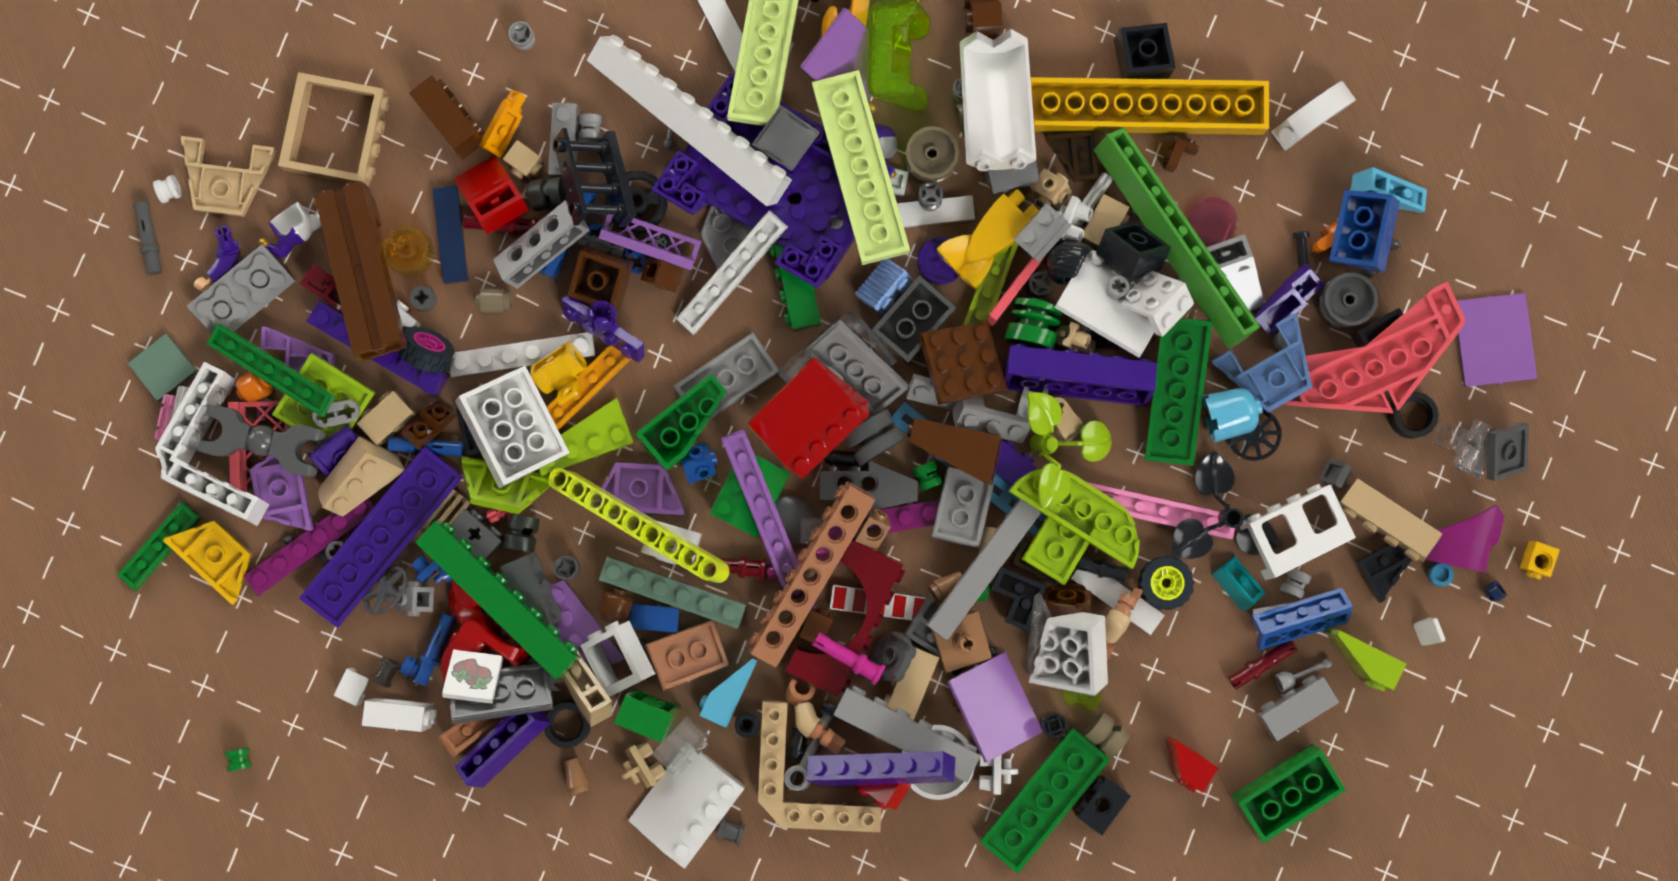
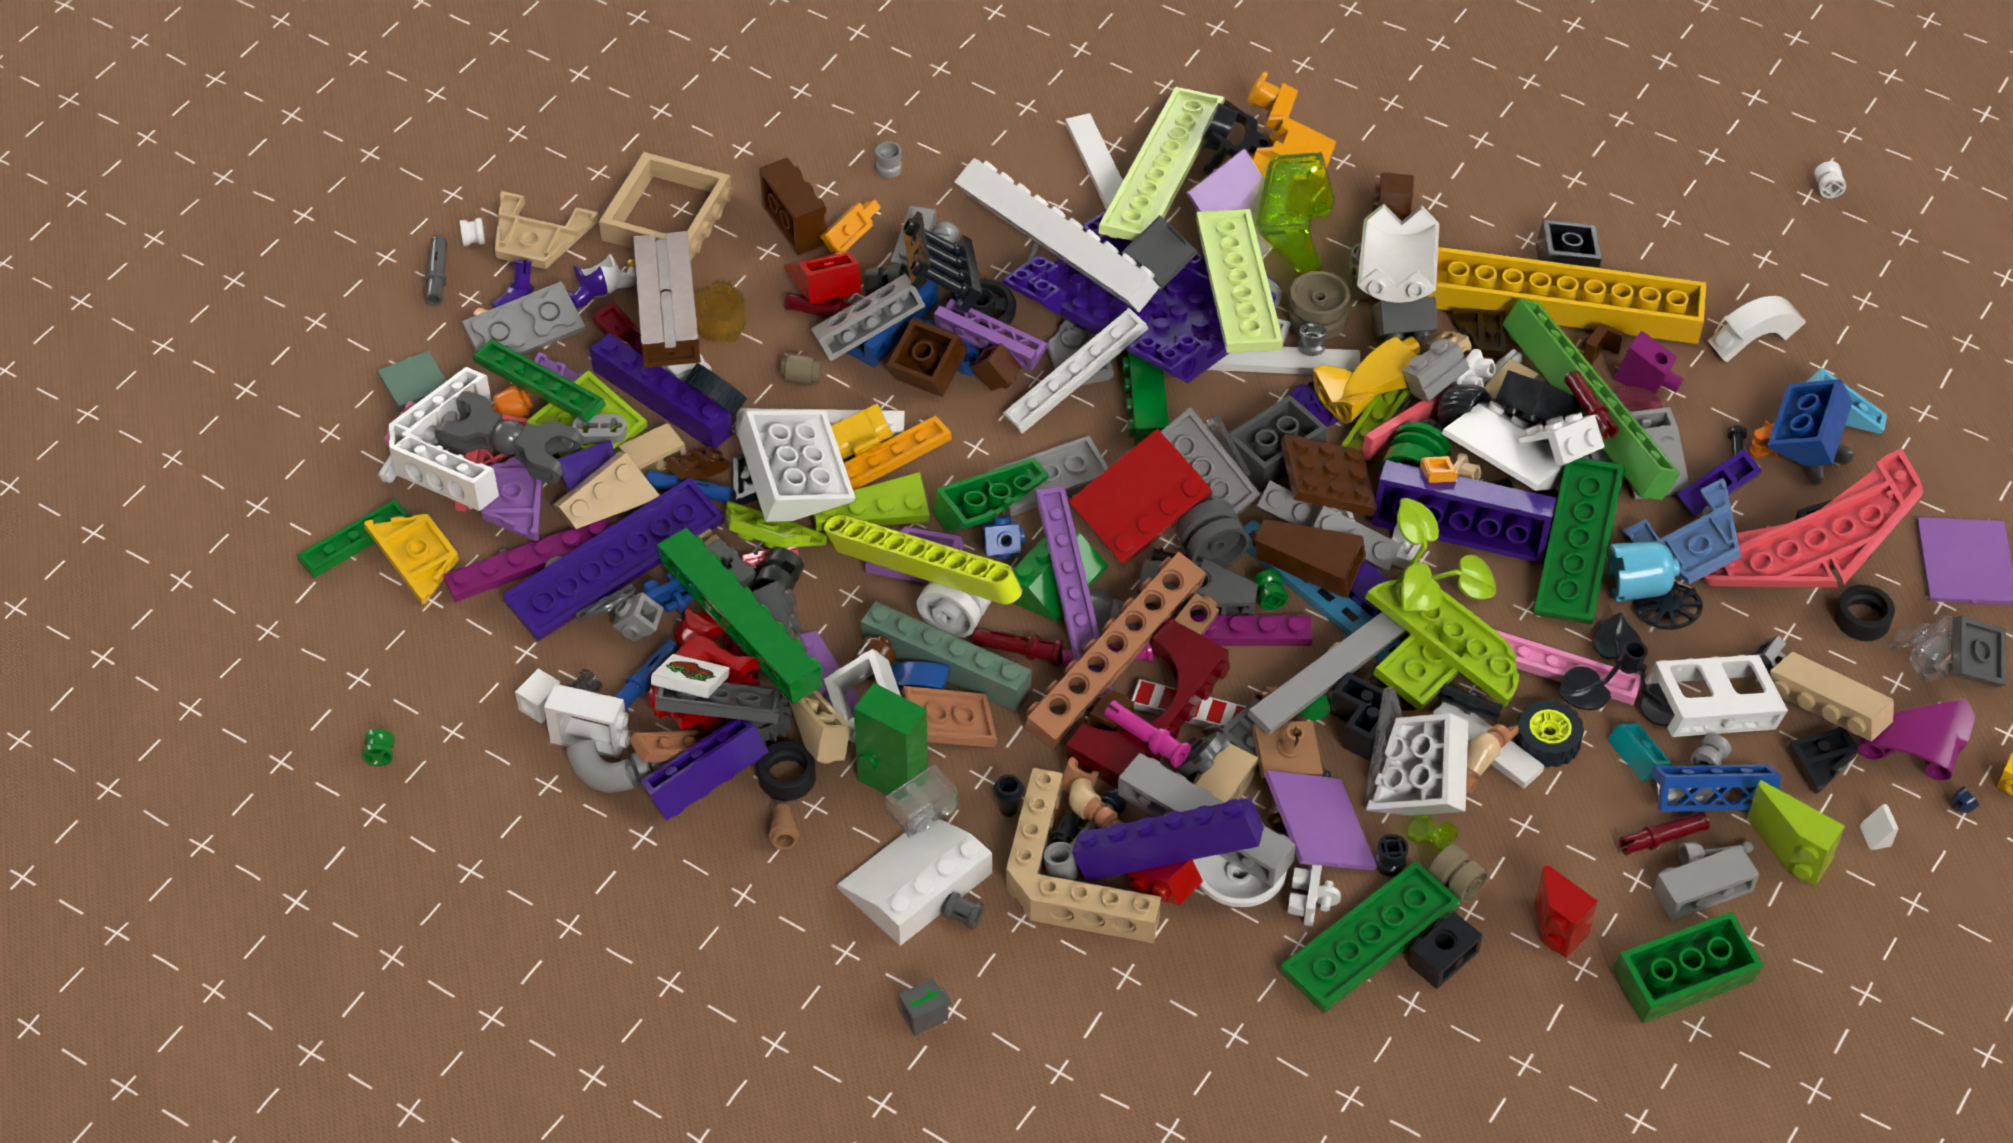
camera: 10 degrees right, 35 degrees down
blue plate [399,656,420,679] -> none
dark grey wheel [409,285,437,312] -> none
dark blue tile [433,185,469,284] -> none
tan brick [503,140,544,180] -> none
dark grey wheel [553,556,581,580] -> none
dark purple plate [562,294,645,363] -> none
tan hips [621,742,665,788] -> none
medium azure slope [698,658,758,728] -> none
light blue brick [855,259,913,316] -> none
light grey tile [931,466,995,549] -> none
tan piece [1054,397,1084,441] -> none
light grey bush [1105,275,1130,300] -> none
dark grey wheel [1317,273,1378,329] -> none
dark azure tile [1427,562,1454,587] -> none
none -> light grey cylinder [566,740,638,794]
none -> light orange tile [1420,456,1457,483]
none -> dark red pin [1564,370,1619,440]
none -> magenta torso [1613,331,1684,396]

